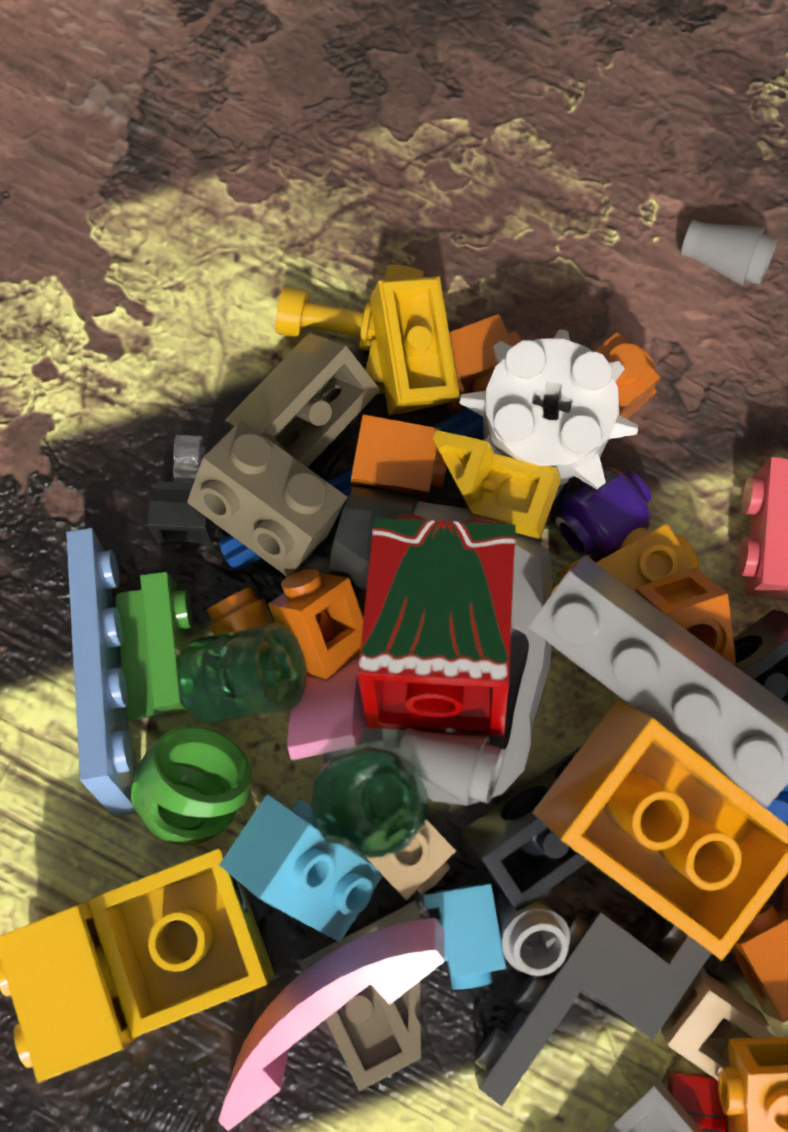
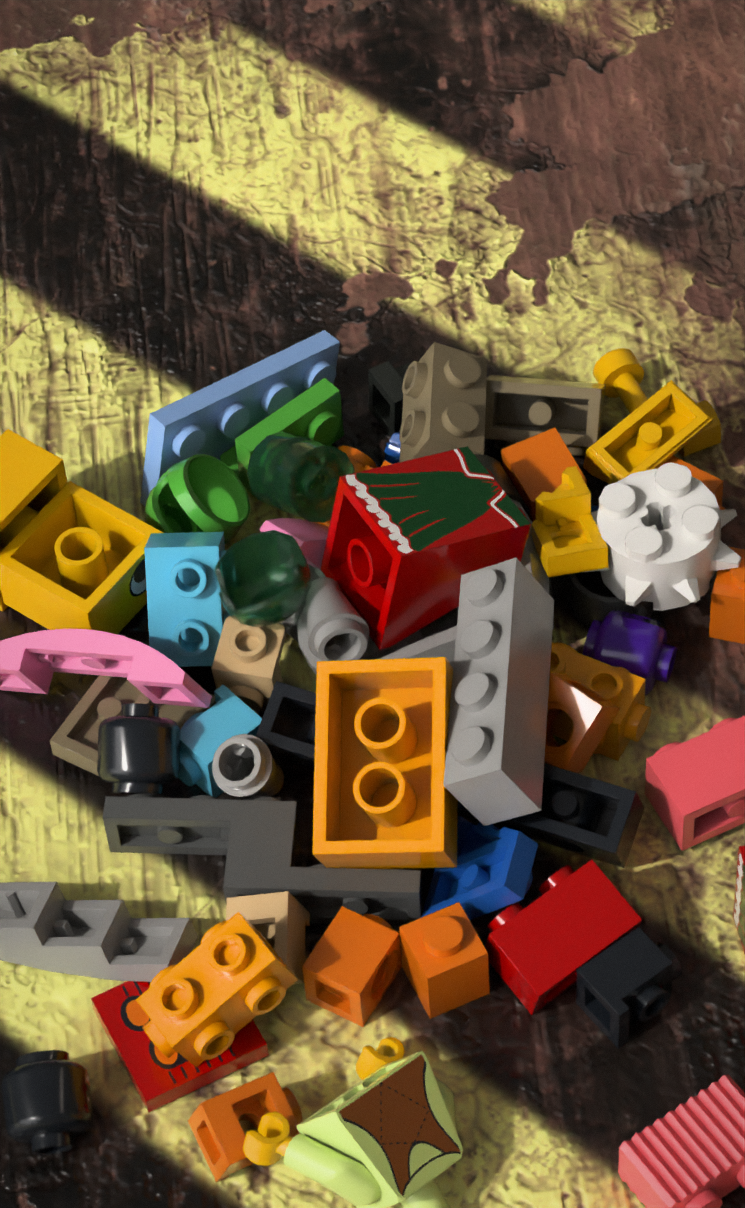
camera: 60 degrees right, 25 degrees down
none -> black head [97,703,181,795]

